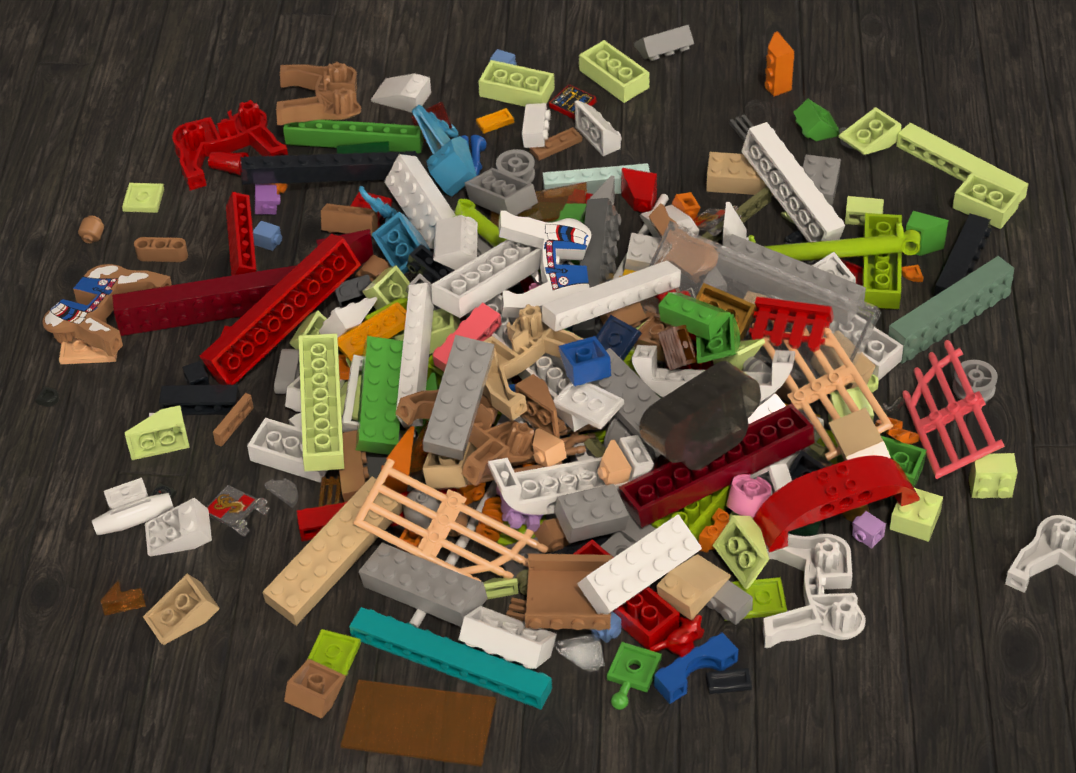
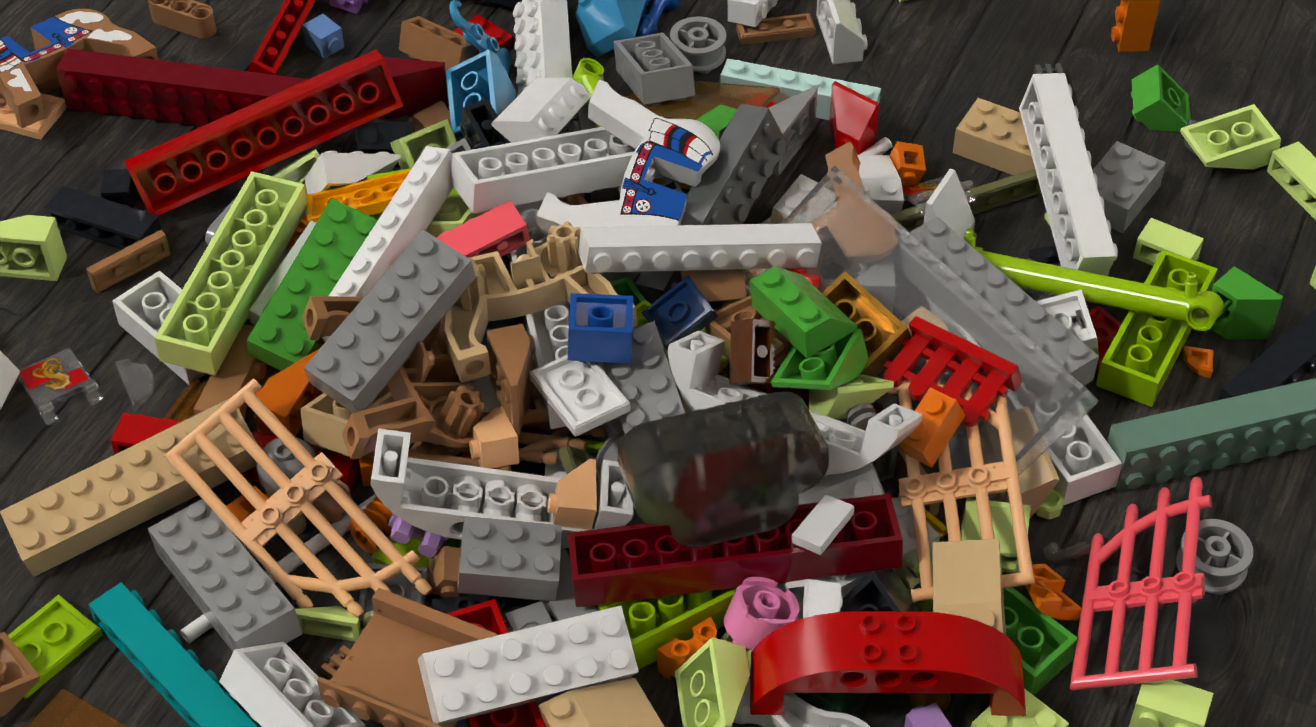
camera: 20 degrees right, 0 degrees up
none -> white tile [792,494,854,555]
none -> orange brick [899,387,966,468]

